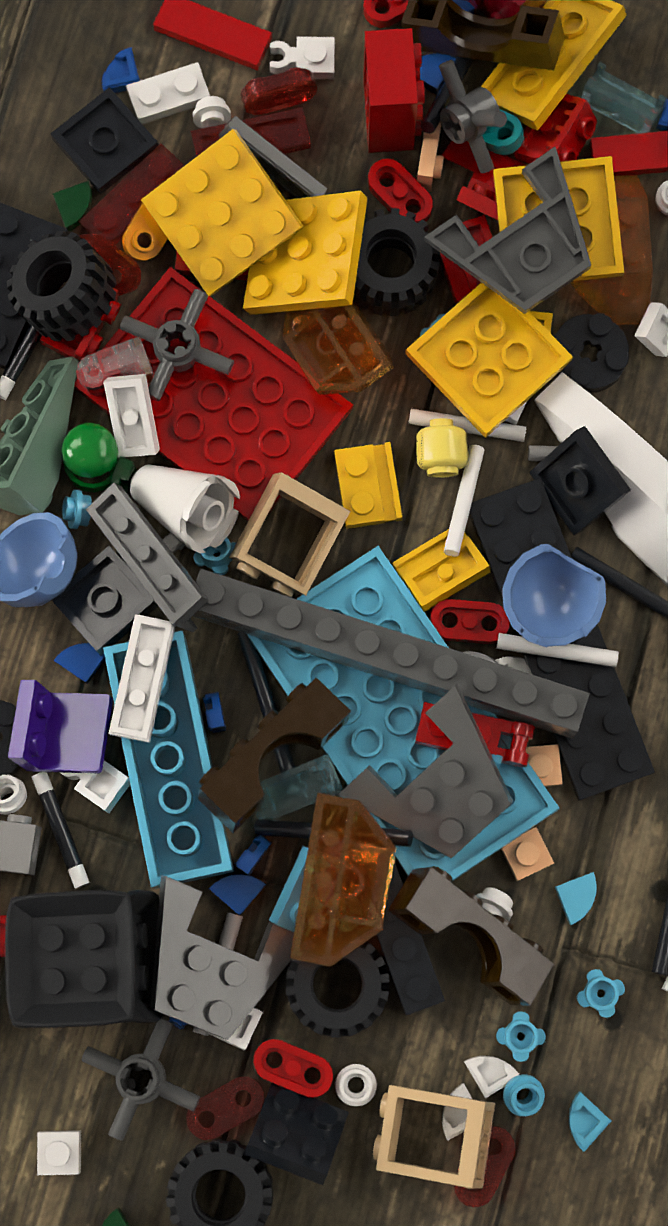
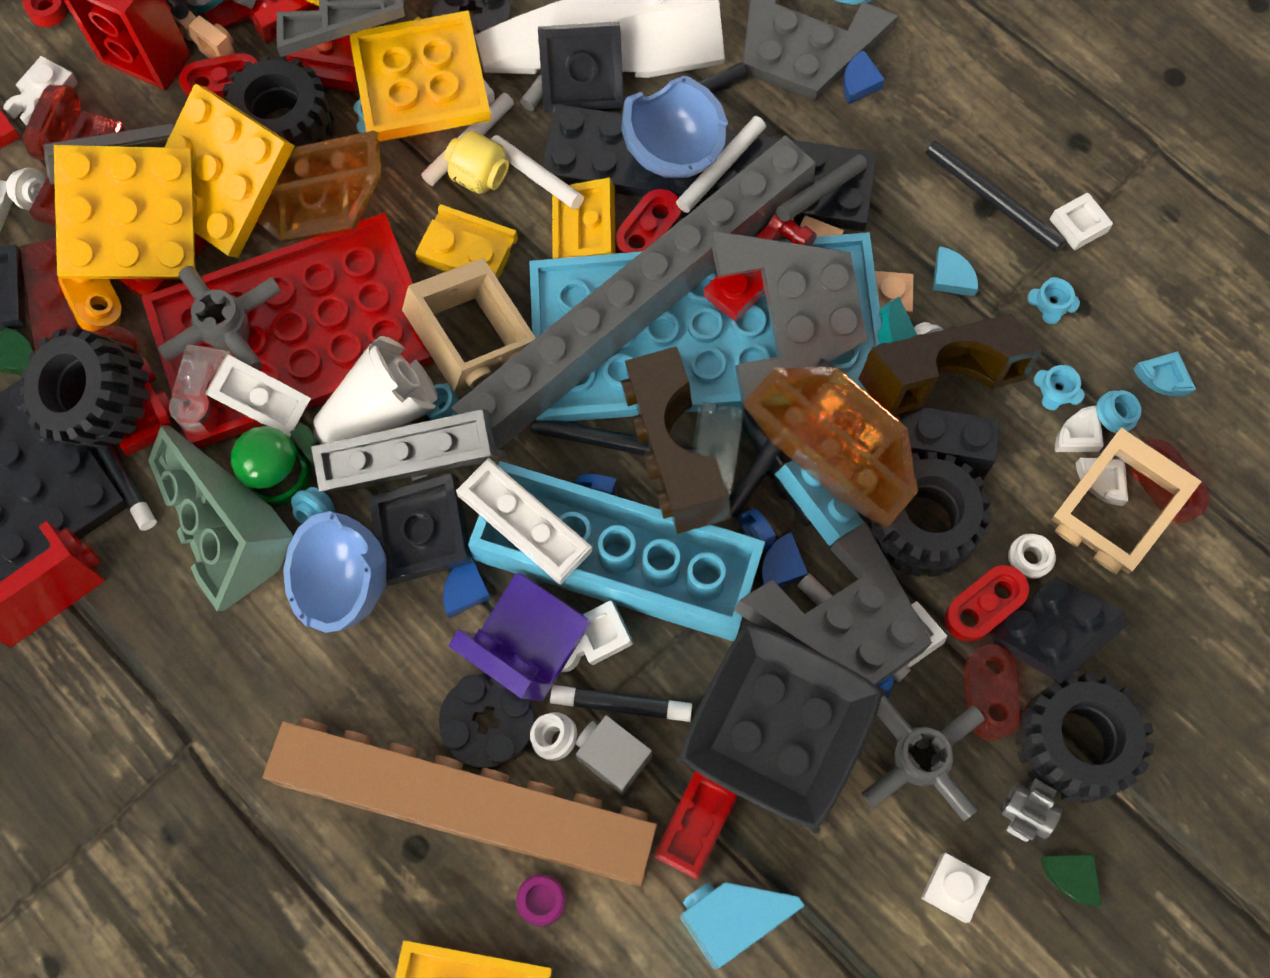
camera: 60 degrees left, 10 degrees down
none -> dark grey bar [776,154,867,222]
none -> teal tile [877,297,917,344]
none -> dark grey gear [1000,778,1063,843]

